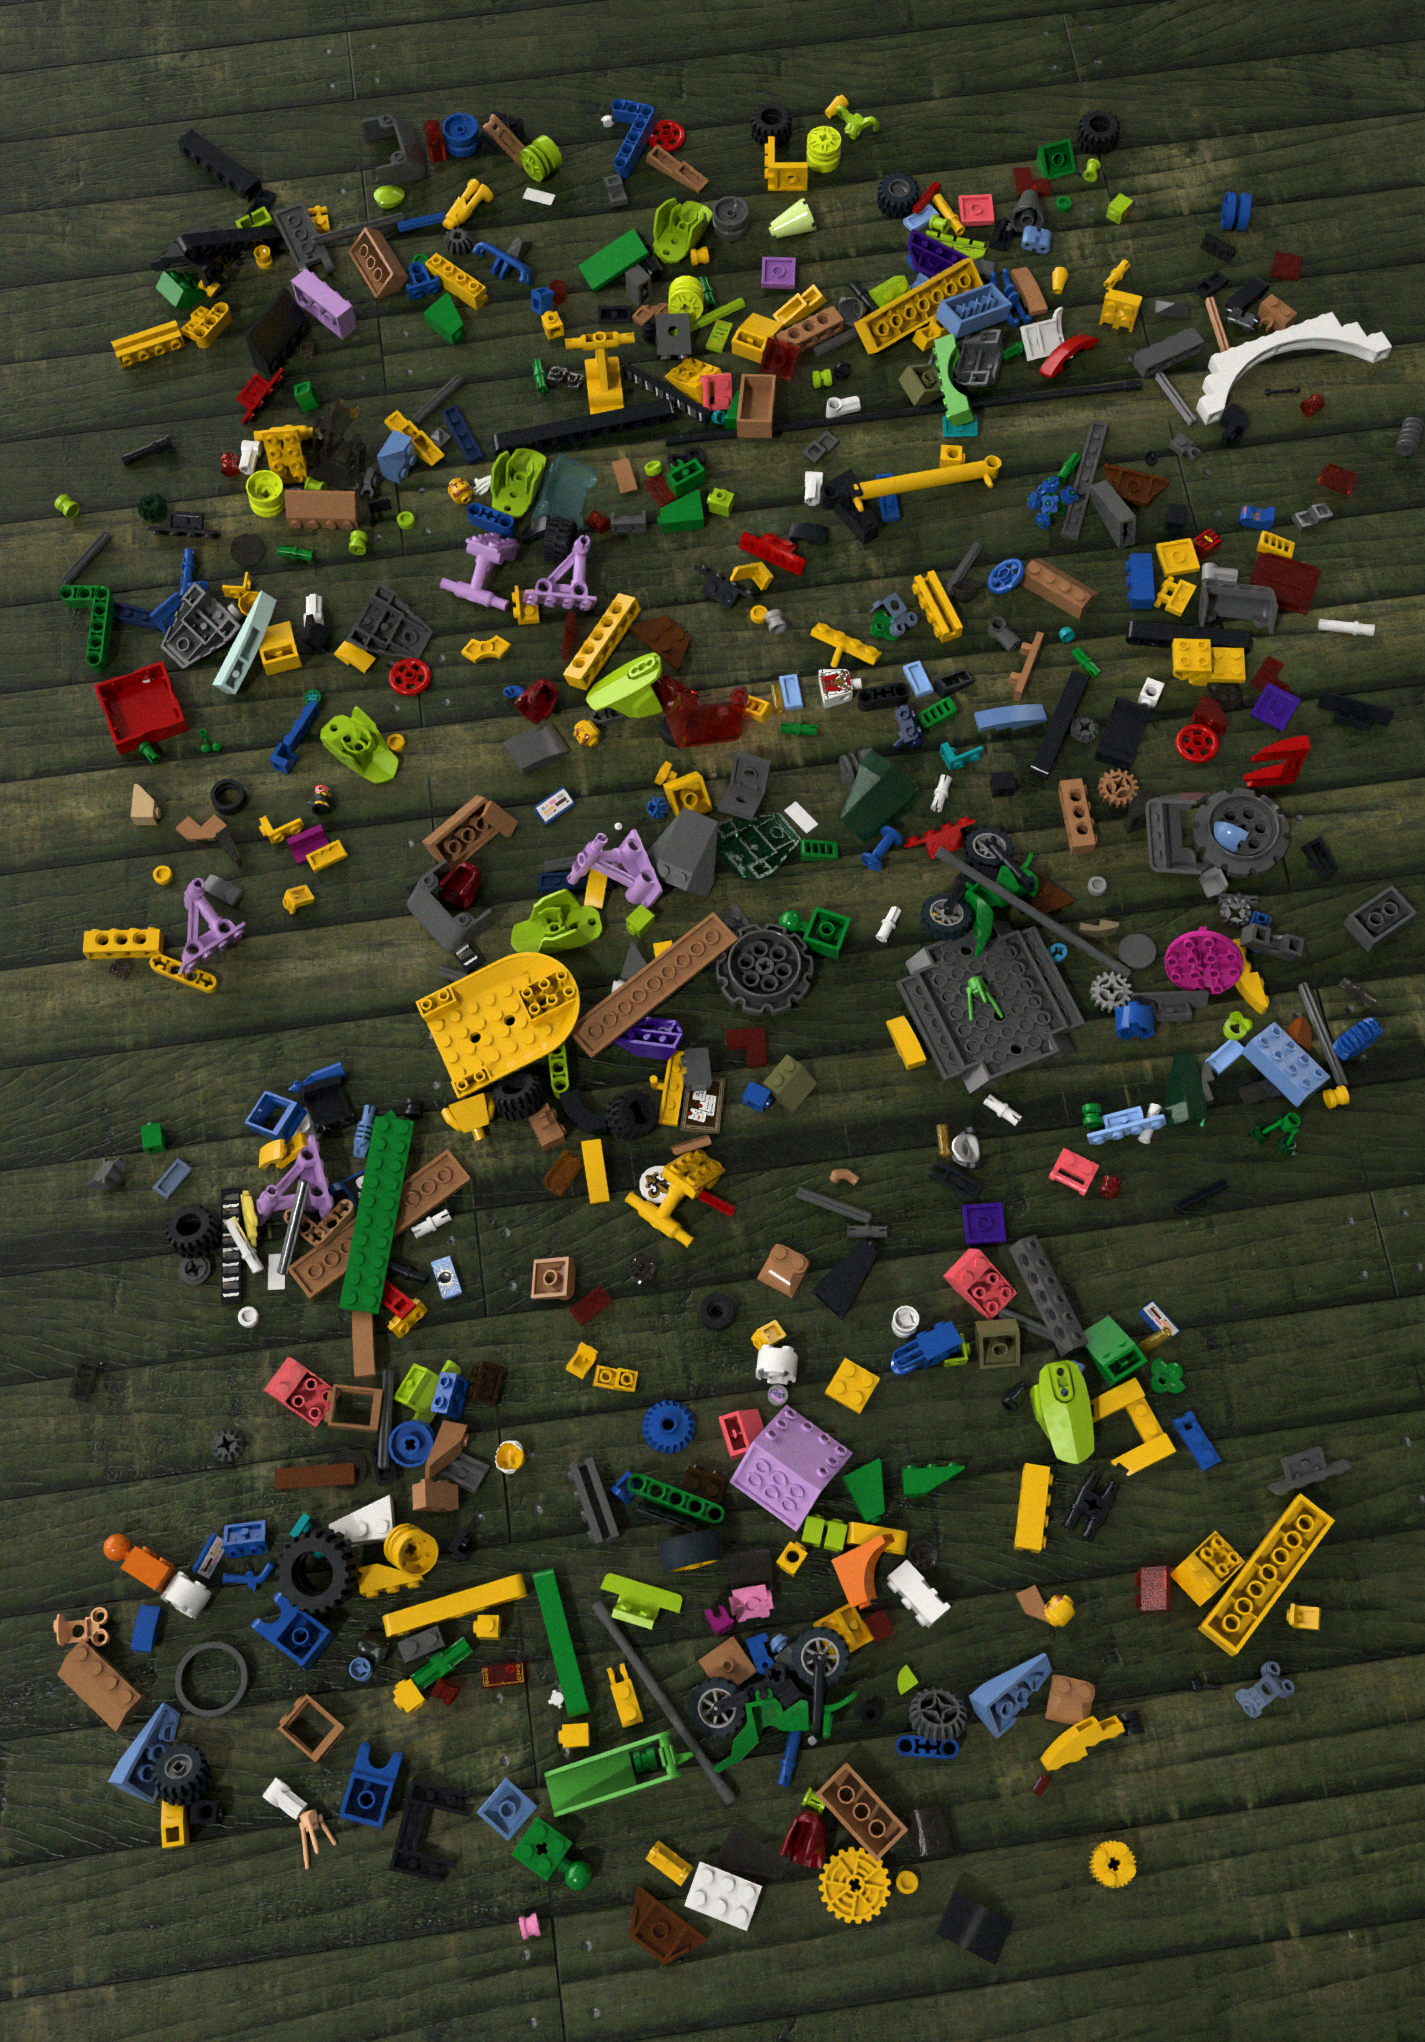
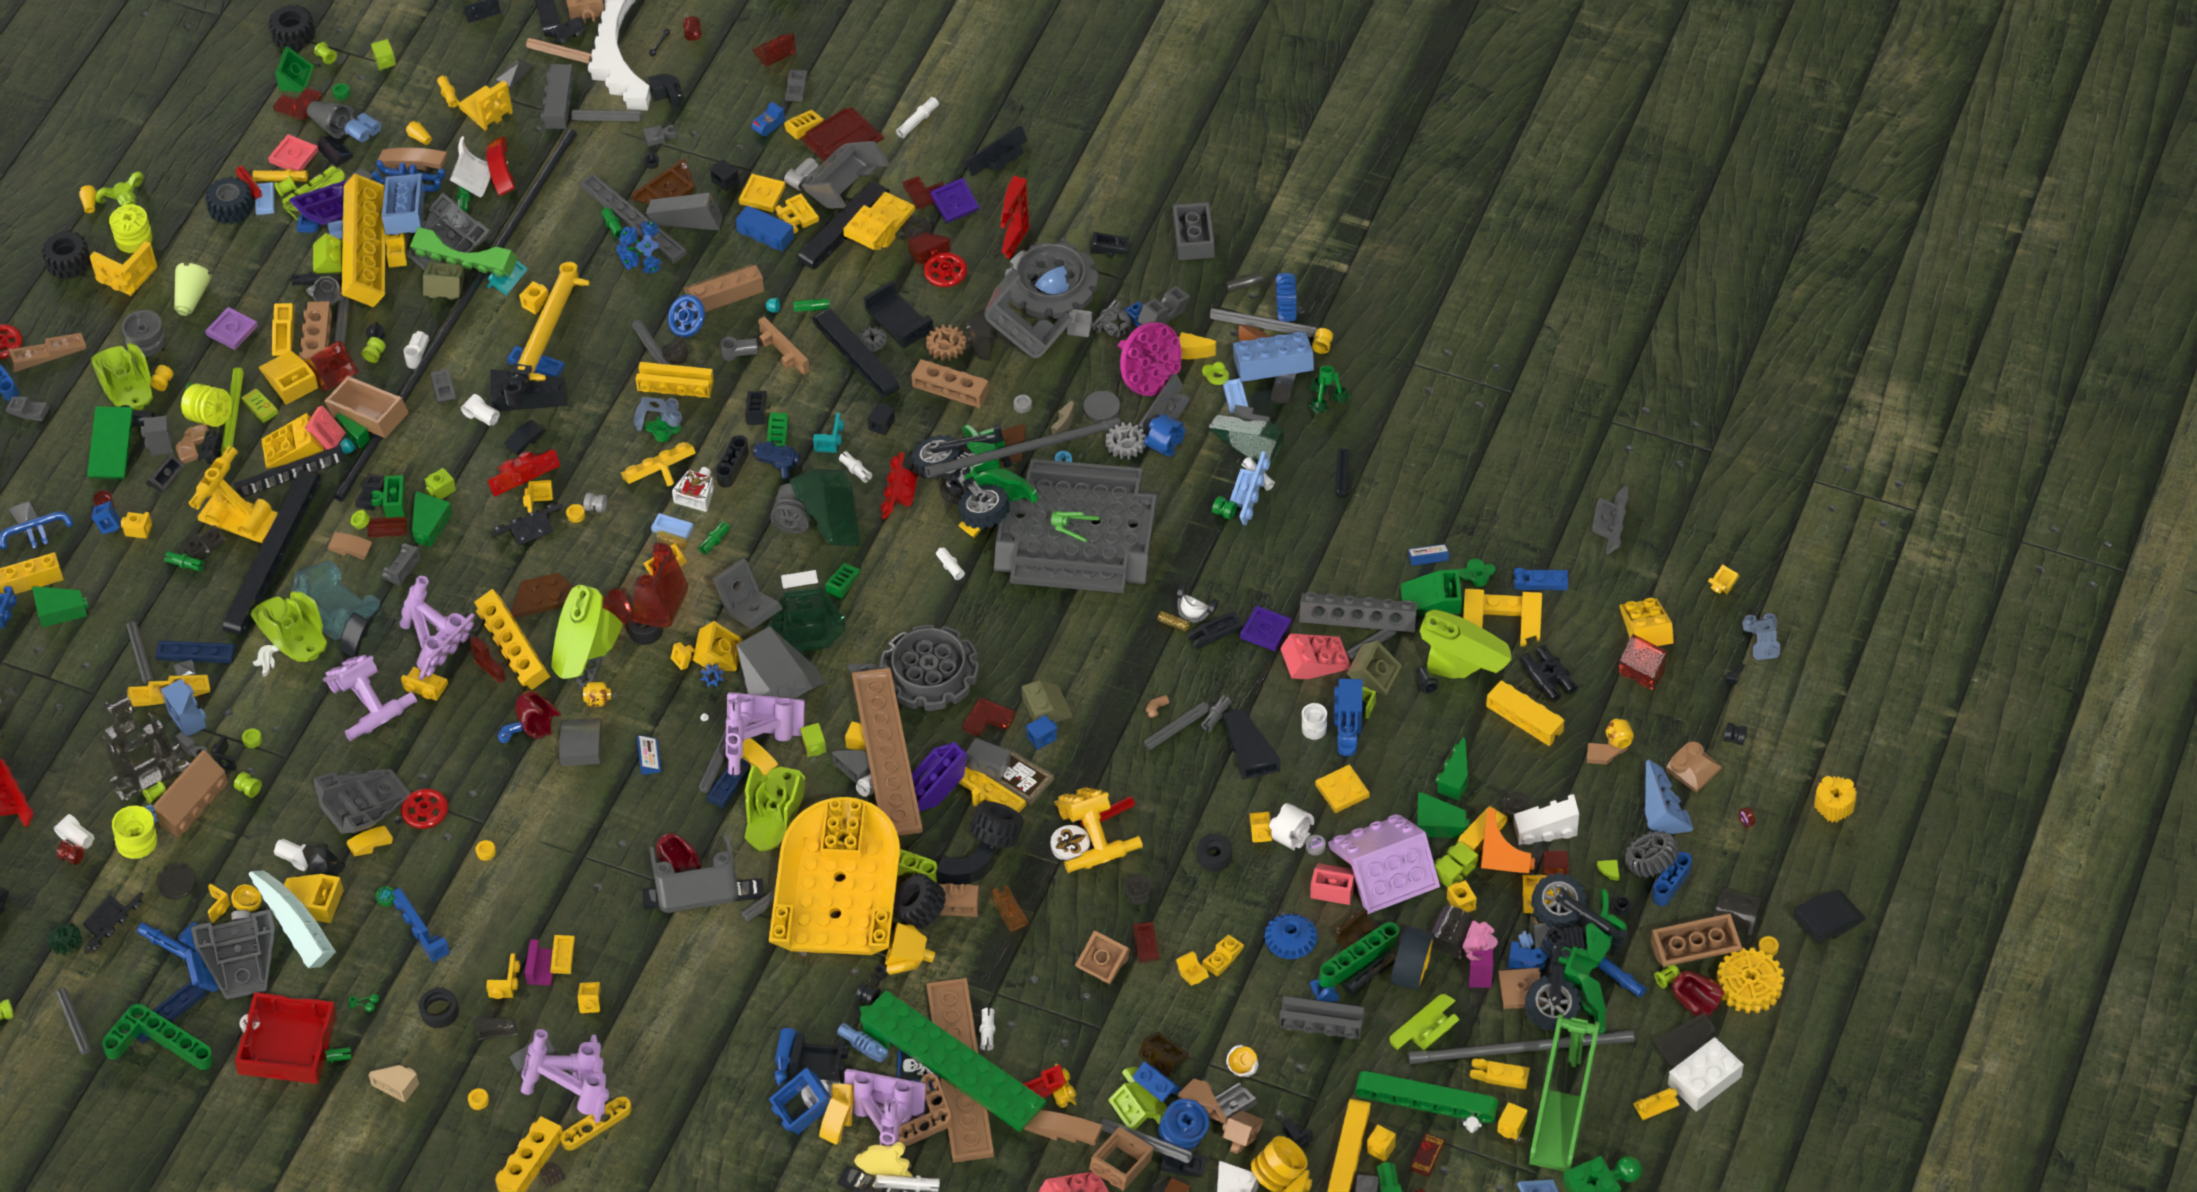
camera: 60 degrees left, 15 degrees down
medium nougat tile [175,814,228,842] -> none
yellow plate [254,425,324,484] -> none
white sticker [268,1254,285,1290] -> none
green pin [277,545,314,562] -> none
dark grey axle [277,1179,310,1275] -> none
green brick [294,380,319,412] -> none
pearl dark grey animal [306,785,332,816] -> none
lime piece [320,706,399,784] -> none
black pin [388,1259,430,1286] -> none
medium nougat slope [422,795,499,871] -> none
tile [431,1256,462,1300] -> none
yellow head [448,478,474,504] -> none
yellow tile [461,635,512,664] -> none
blue beam [466,503,515,538] -> none
medium nougat tile [480,801,518,837] -> none
black tyre [543,516,578,564] -> none
yellow slope [581,1139,610,1204] -> none
clear red wheel [586,510,611,534] -> none
reddish brown wing [629,1885,707,1965] -> none
green wheel [632,1747,658,1774] -> none
dark grey bracket [655,313,691,360] -> none
medium nougat tile [670,1135,711,1155] -> none
medium nougat slope [757,1244,811,1298] -> none
green brick [779,906,851,960] -> none
blue hose [860,826,903,872] -> none
yellow slope [886,1016,926,1071] -> none
light blue tile [903,660,934,699] -> none
medium blue slope [974,704,1048,732] -> none
white pin [983,1094,1022,1126] -> none
yellow slope [1040,1715,1125,1771] -> none
coral plate [1048,1148,1099,1196] -> none
clear red wheel [1098,1176,1122,1199] -> none
white brick [1137,677,1165,710] -> none
clear yellow hinge [1139,1327,1172,1353] -> none
black slope [1192,269,1229,300] -> none
clear red brick [1193,528,1222,561] -> none
yellow brick [1197,1493,1335,1656] -> none

